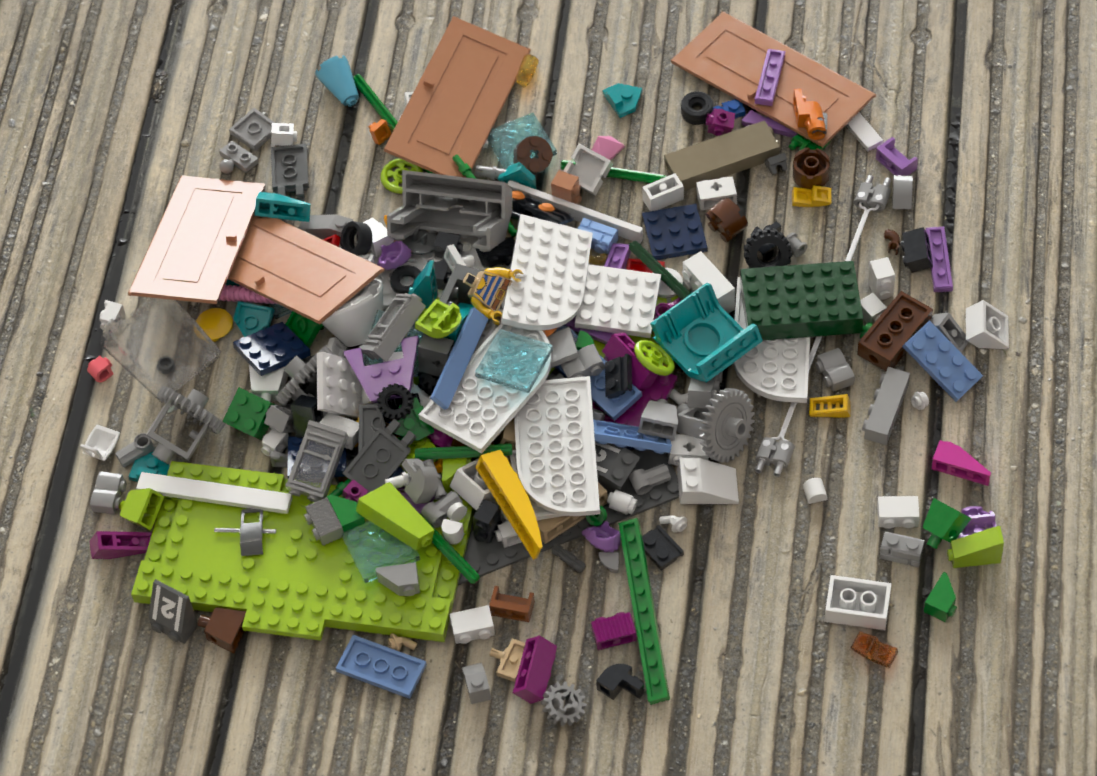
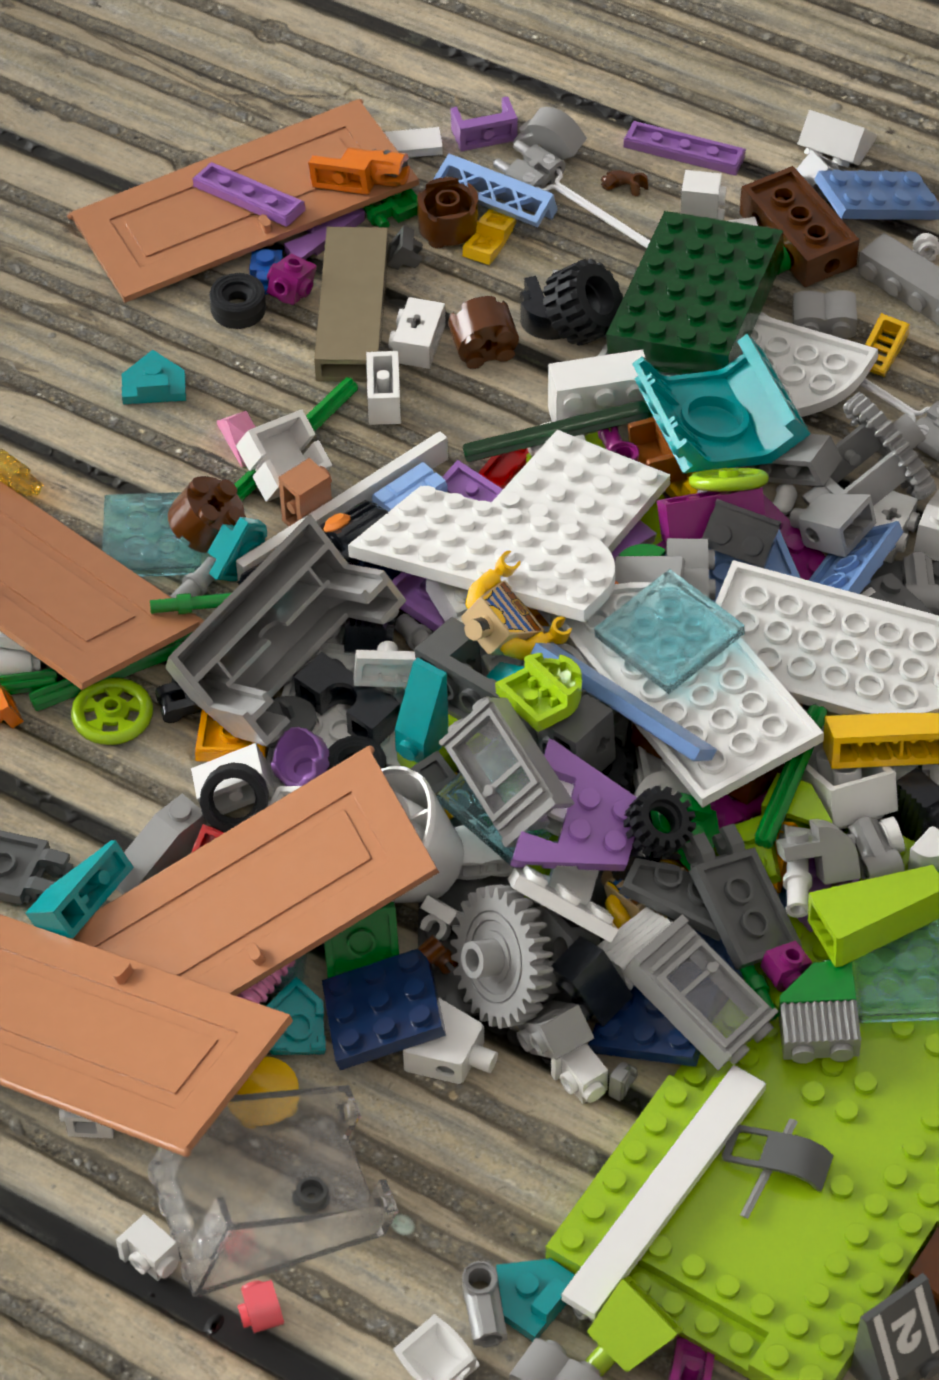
camera: 70 degrees left, 5 degrees down
light grey piece [146,386,225,464] -> none
green brick [223,387,276,440] -> none
dark blue plate [642,204,708,260] -> none
black brick [901,227,933,273] -> none
none -> reddish brown arm [418,934,458,975]
none -> light blue fence [433,153,558,228]

